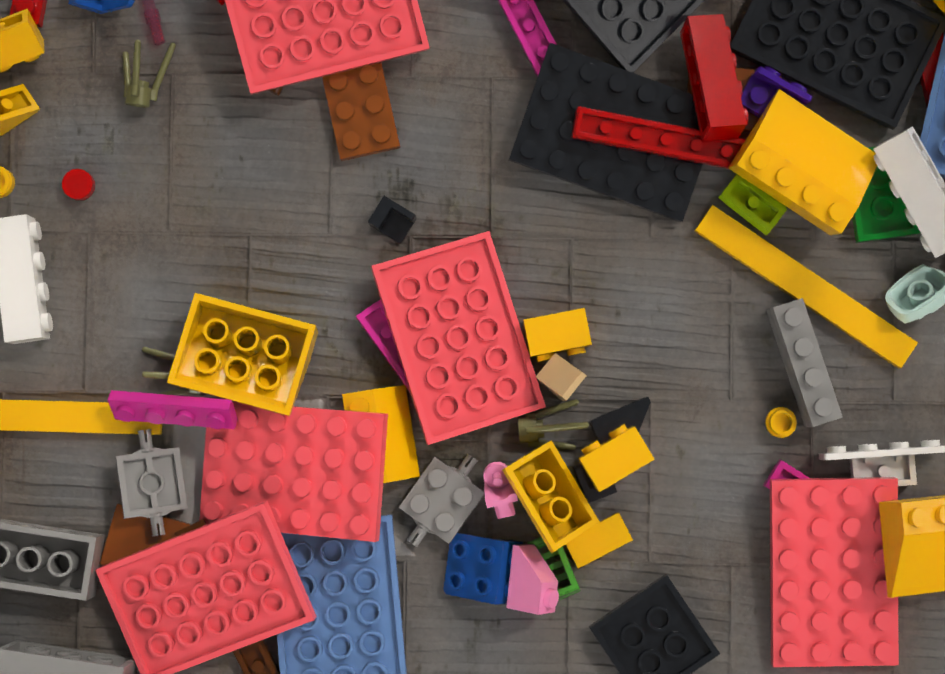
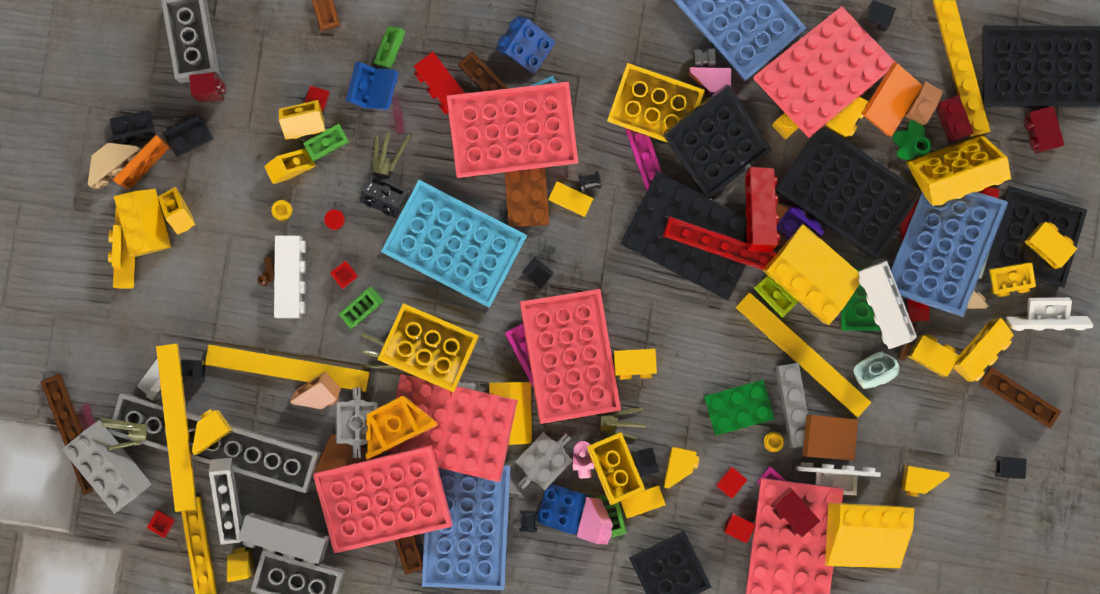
camera: 10 degrees right, 0 degrees up
dark pink plate [107,390,238,429] -> none
tan slope [536,353,586,401] -> none
yellow brick [578,424,655,492] -> none
black slope [589,397,651,445] -> none
none -> slope [290,372,341,409]
none -> bright green plate [303,124,349,161]
none -> red plate [330,261,359,289]
none -> bright green slope [338,287,384,330]
none -> black bracket [360,173,409,218]
none -> light orange wing [366,396,438,460]
none -> medium azure plate [381,180,527,308]
none -> black bush [519,510,538,532]
none -> yellow tile [548,181,594,217]
none -> black bush [578,171,602,193]
none -> yellow slope [663,447,699,489]
none -> green plate [703,380,774,436]
none -> red panel [714,466,747,499]
none -> red panel [723,513,756,543]
none -> dark red brick [772,487,820,538]
none -> dark orange tile [803,414,858,461]

